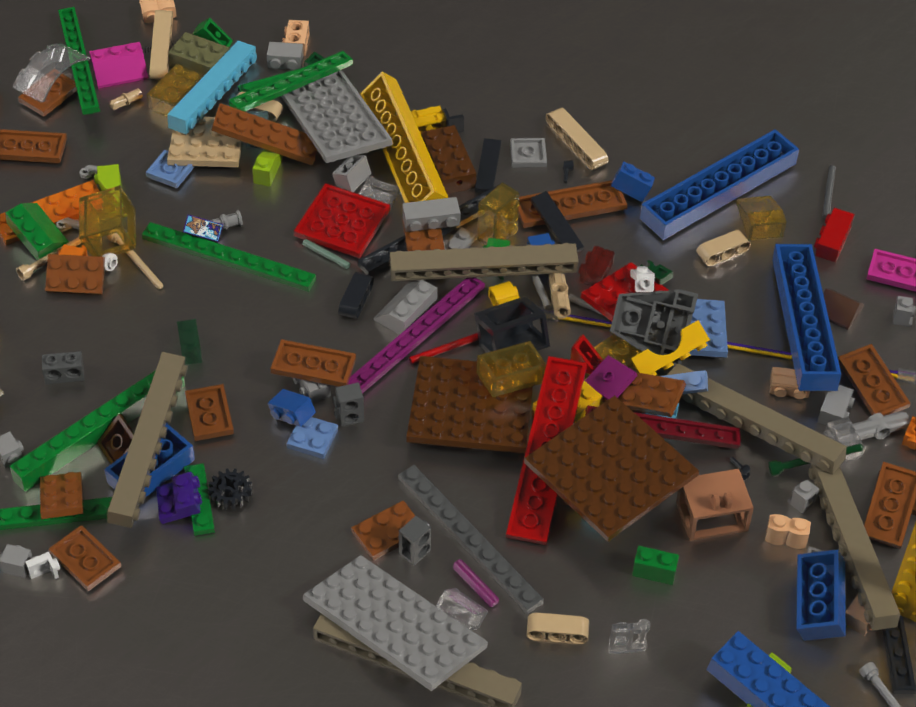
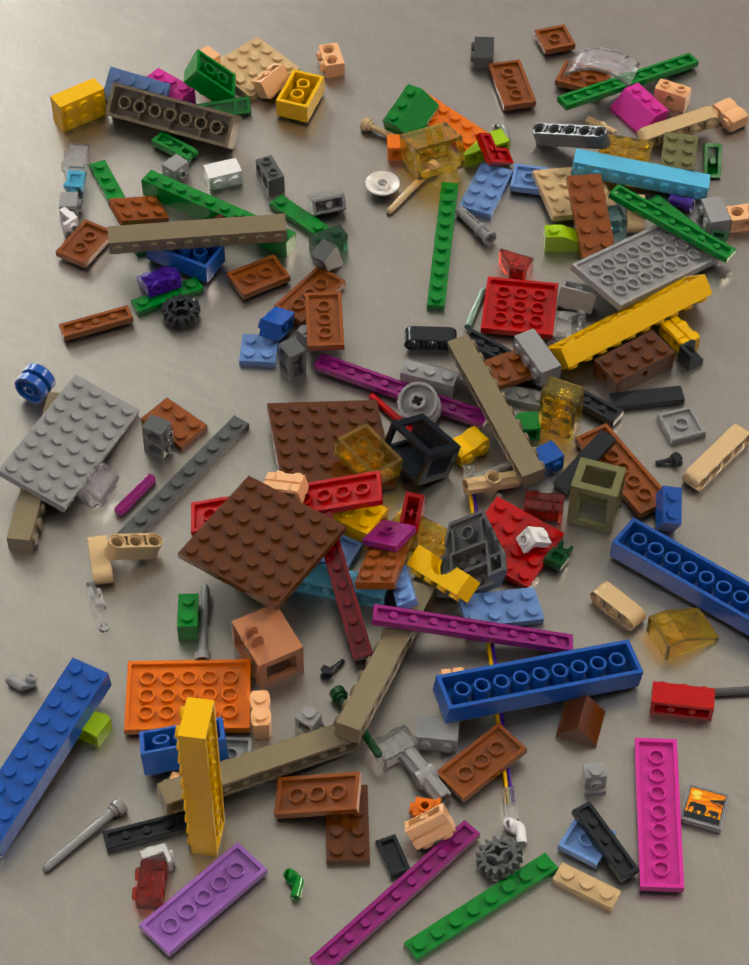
camera: 75 degrees right, 0 degrees up
dark orange plate [45,254,105,295] -> none
white plate [102,253,118,271] -> none
tile [183,214,223,242] -> none
none -> blue wheel [14,363,56,404]
none -> dark orange plate [59,305,134,341]
none -> tan beam [104,533,163,560]
none -> orange plate [124,659,251,735]
none -> light grey piece [195,584,211,660]
none -> white brick [203,158,243,191]
none -> light nougat brick [264,471,309,503]
none -> green plate [269,194,331,241]
none -> dark orange plate [274,267,346,326]
none -> light grey brick [307,188,347,216]
none -> dark grey slope [310,239,344,271]
none -> white dish [365,171,400,196]
none -> magenta plate [372,604,573,653]
none -> light grey wheel [397,381,442,426]
none -> medium blue plate [458,162,513,220]
none -> red plate [475,133,514,166]
none -> clear red slope [499,249,534,280]
none -> dark grey beam [531,123,611,149]
none -> olive piece [567,457,626,534]
none -> light nougat brick [654,78,692,113]
none -> dark purple pin [668,194,695,212]

